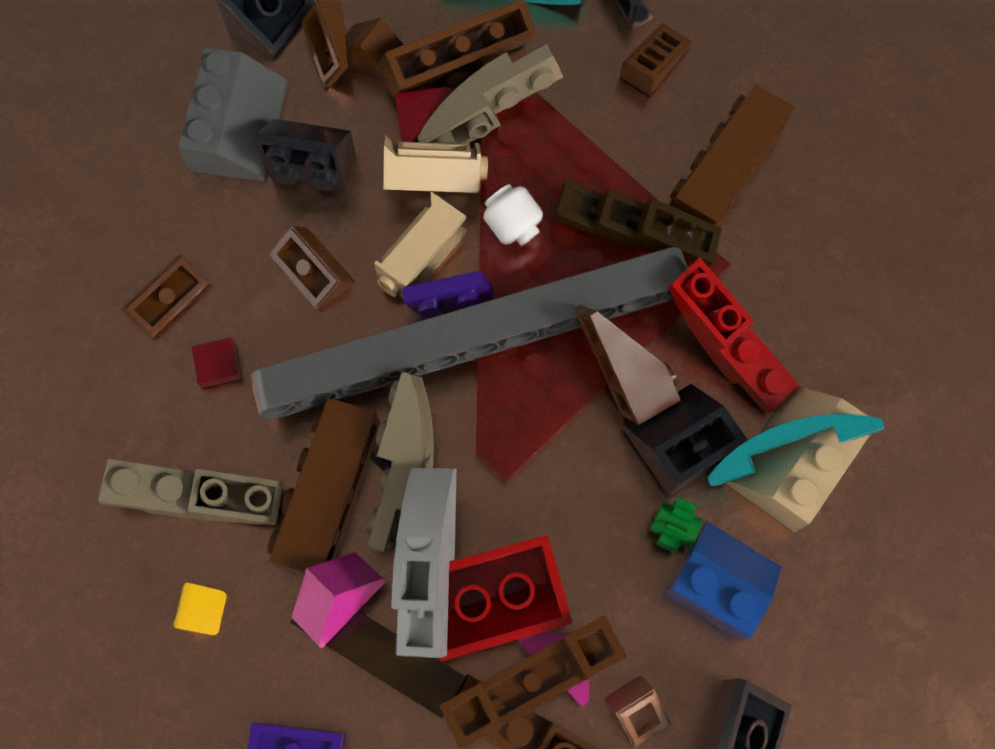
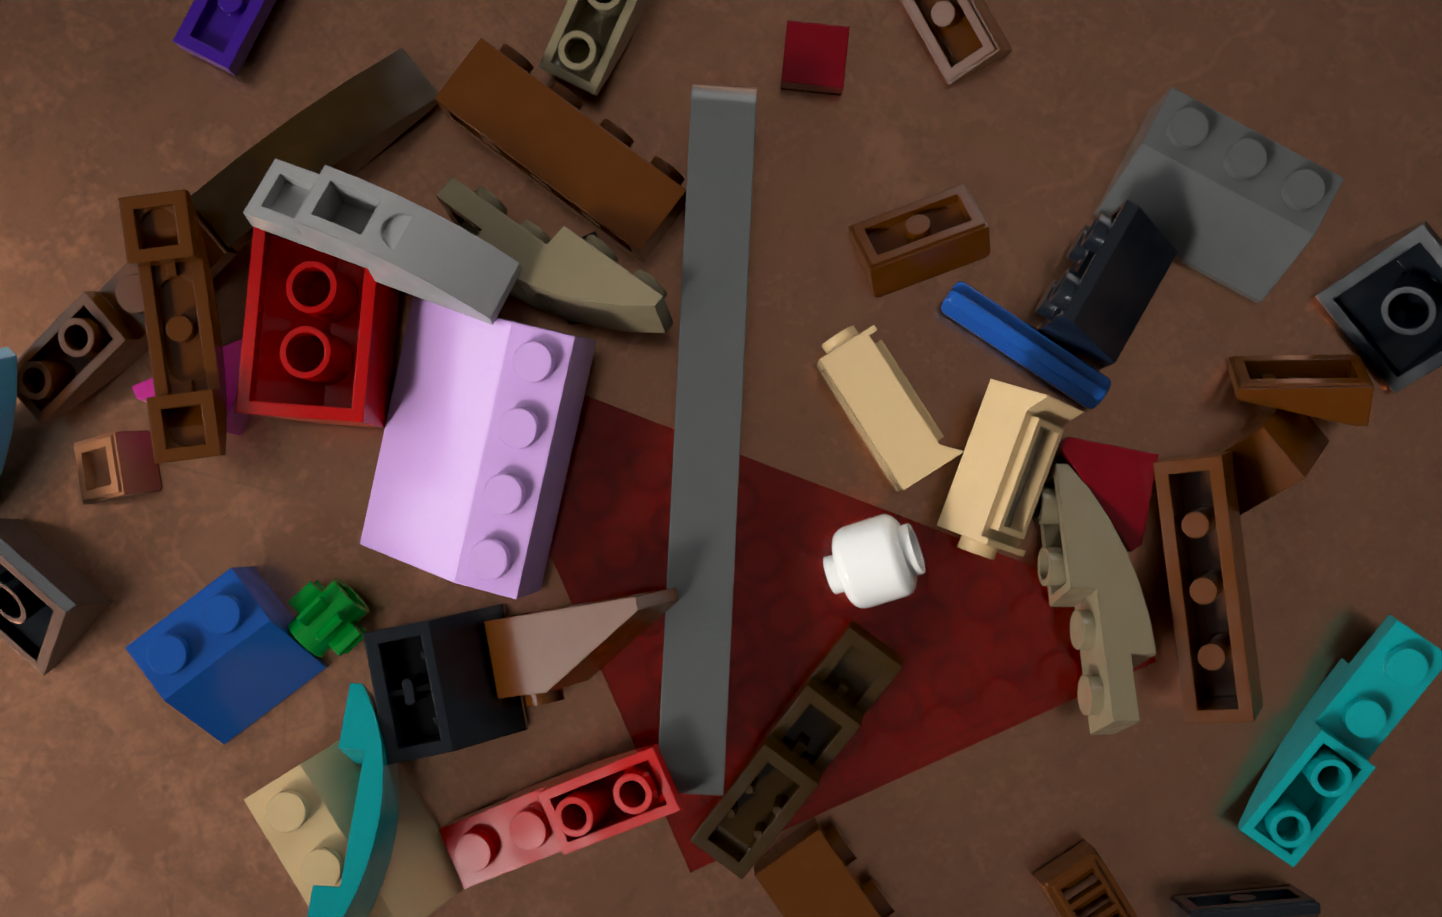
camera: 110 degrees right, 15 degrees up
dark pink slope [292,552,386,648] -> none
dark purple plate [403,271,494,317] -> none
none -> lavender slope [360,297,597,599]
none -> blue axle [940,281,1111,409]

